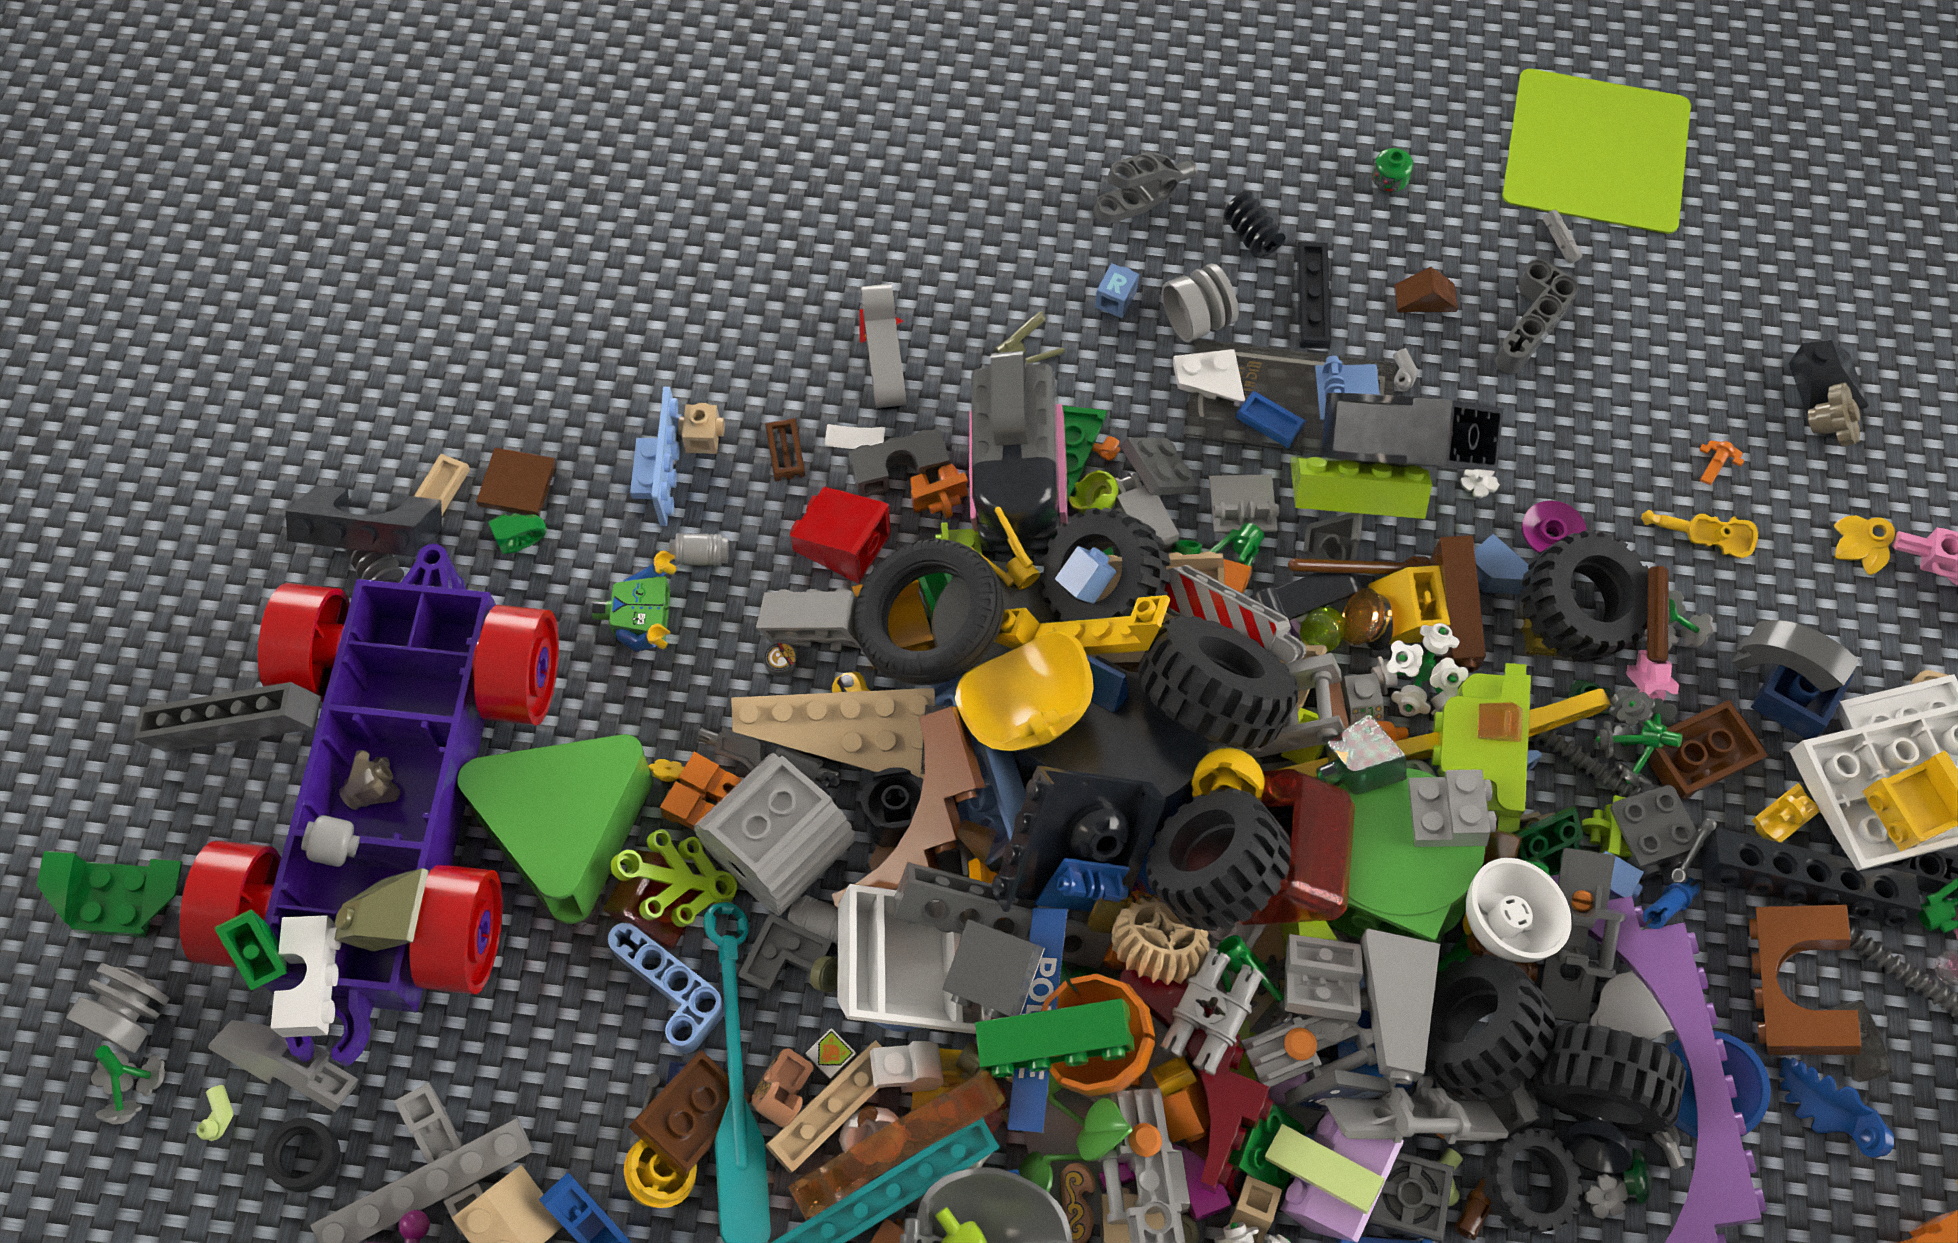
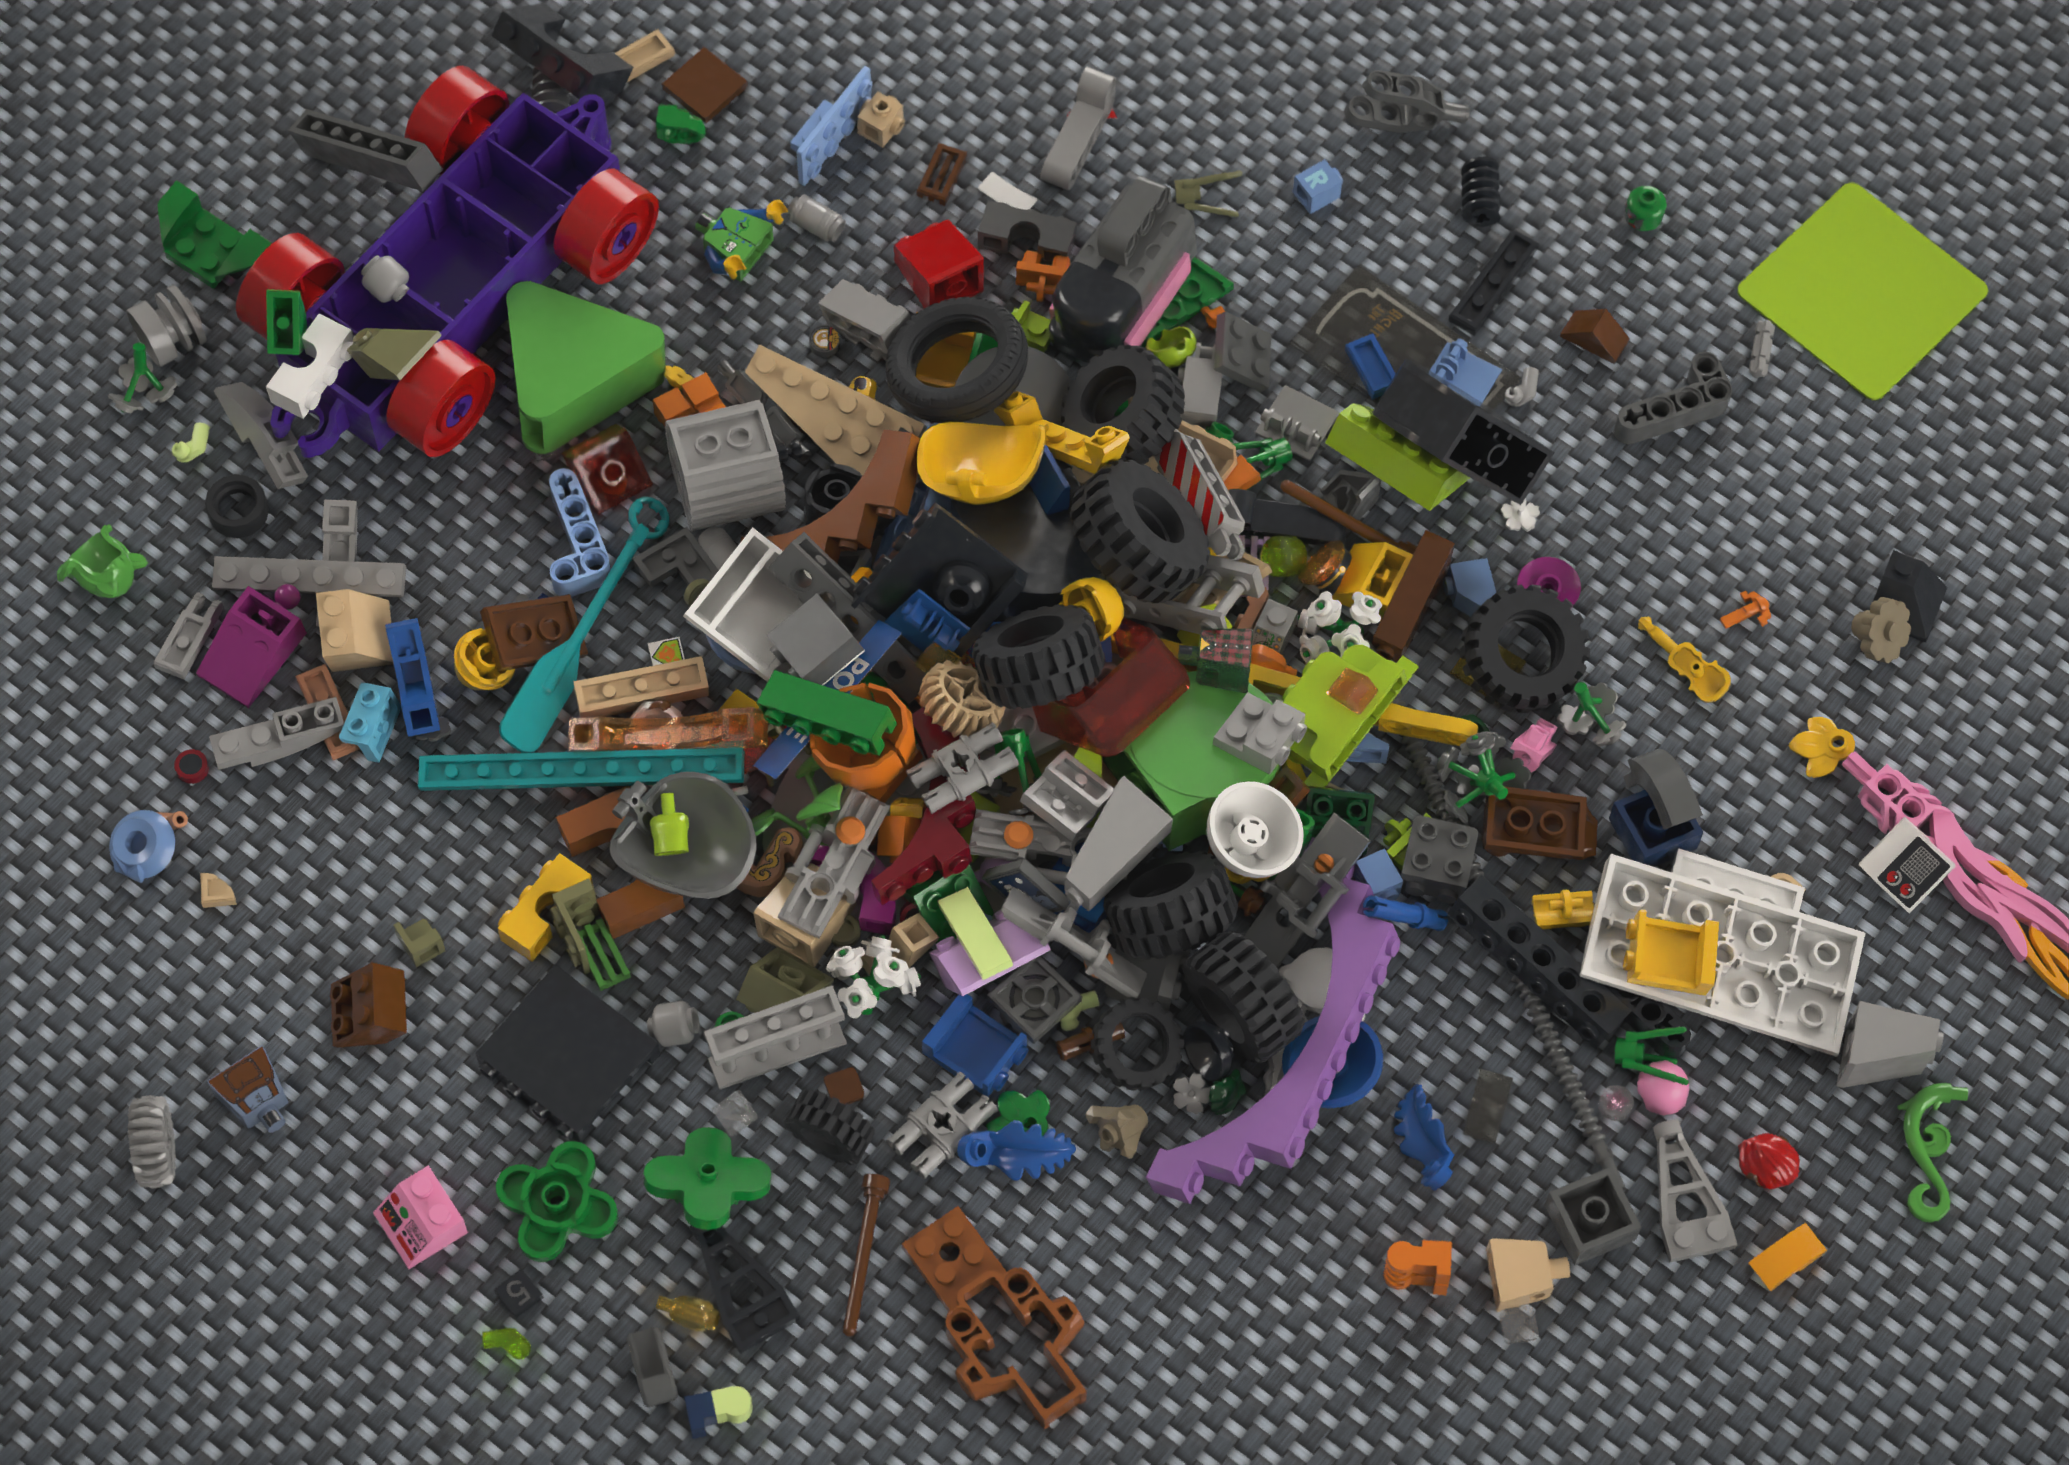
camera: 30 degrees right, 0 degrees up
dark tan rock [339,750,401,810] -> none
lime plant [611,829,737,927] -> none
nougat animal [752,1048,814,1127] -> none
white brick [870,1041,944,1093] -> none
clear orange slope [957,820,997,864] -> none
yellow plant [970,507,1040,590] -> none
brick [1055,546,1117,604] -> none
light grey wheel [1162,263,1239,343] -> none
white wing [1173,349,1245,407] -> none
reddish brown axle [1647,566,1669,663] -> none
dark grey hinge [1672,818,1717,883] -> none
dark orange arch [1749,905,1861,1055] -> none

